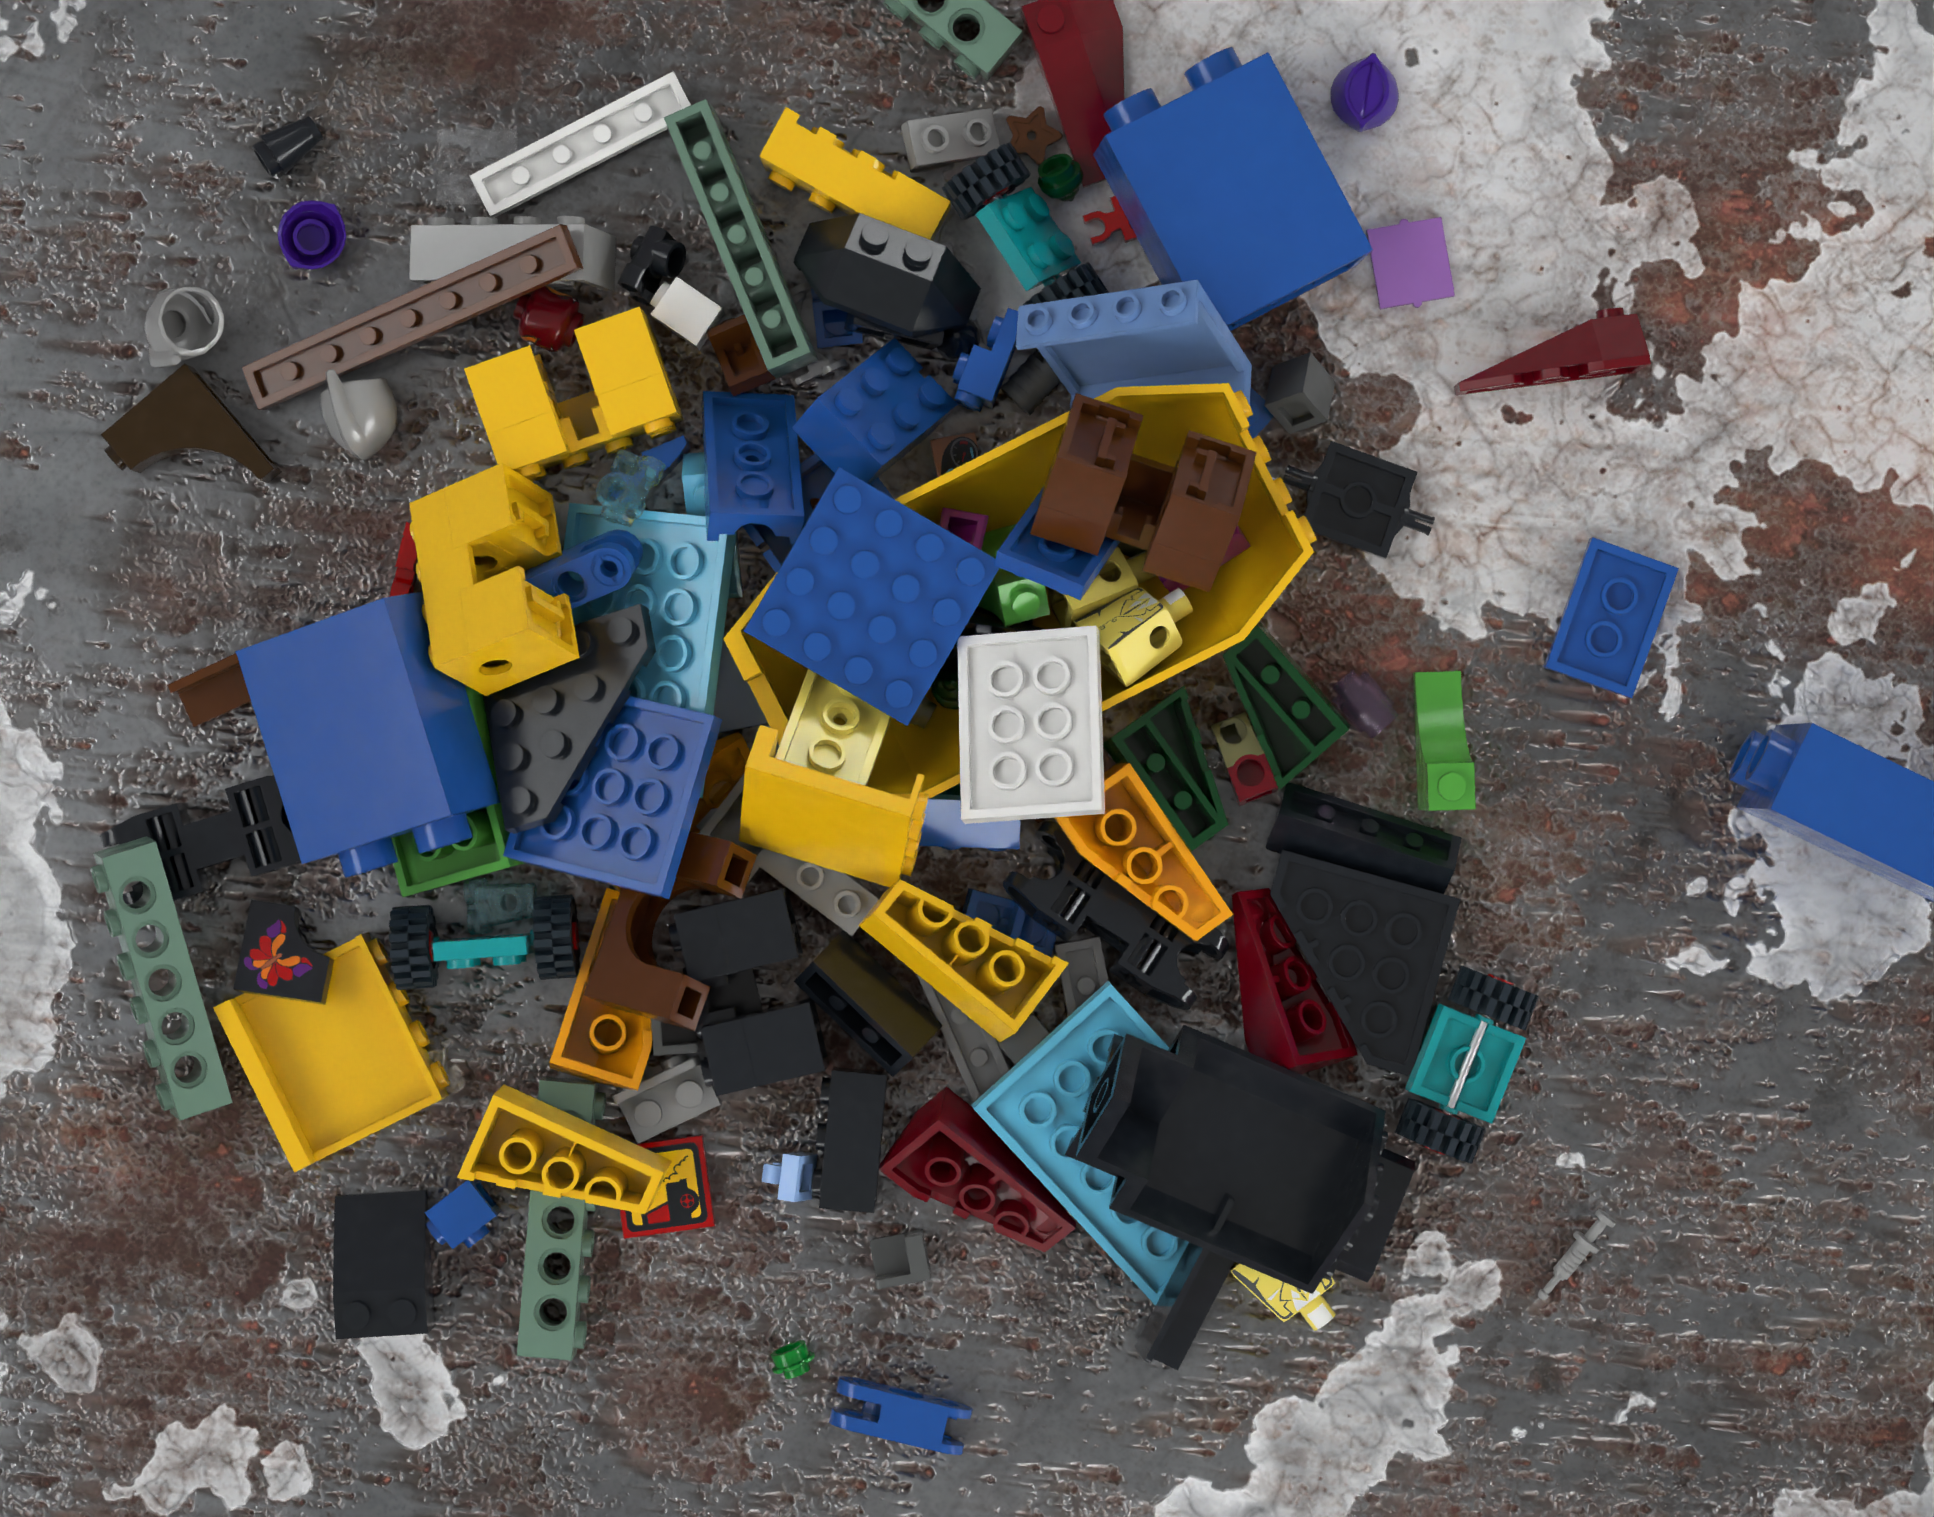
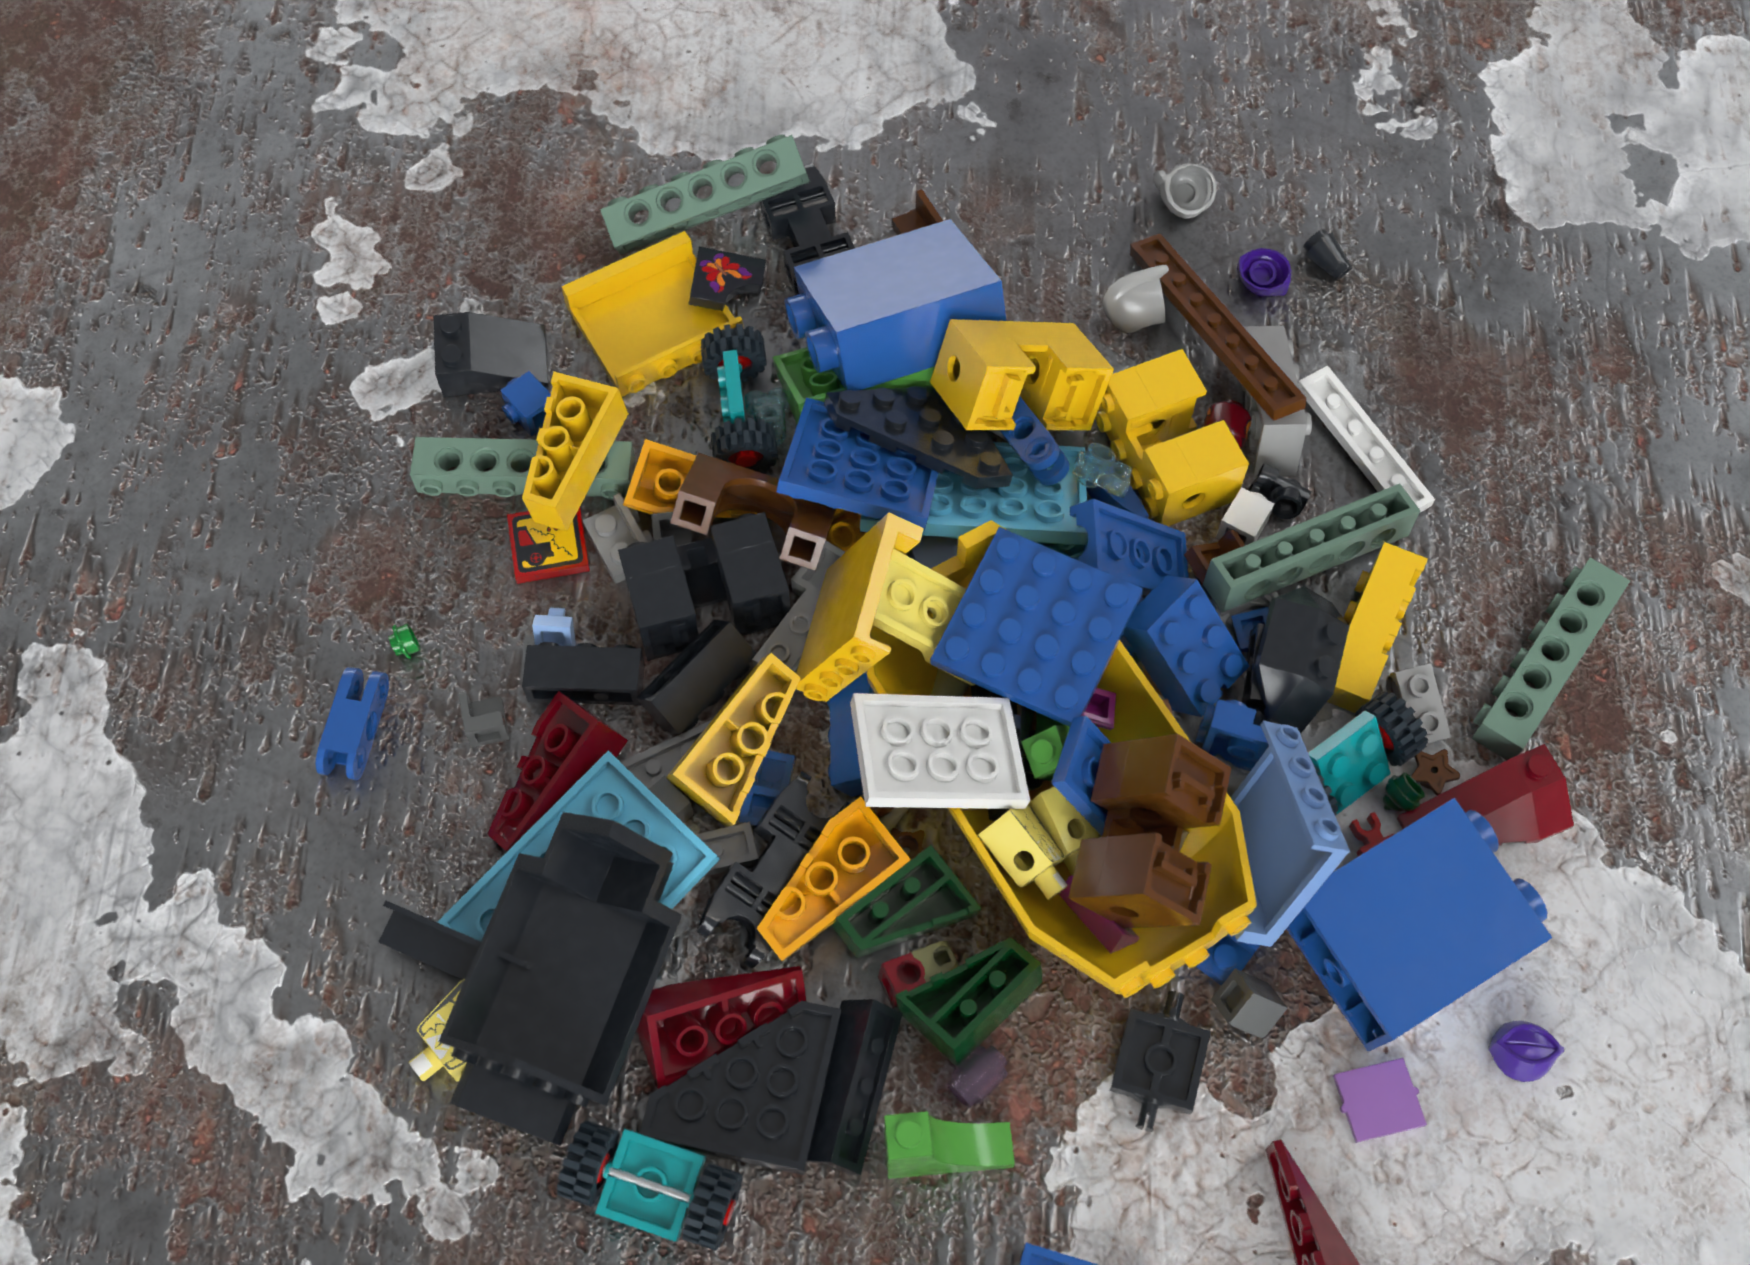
camera: 85 degrees right, 25 degrees down
dark brown arch [101,363,282,483] -> none

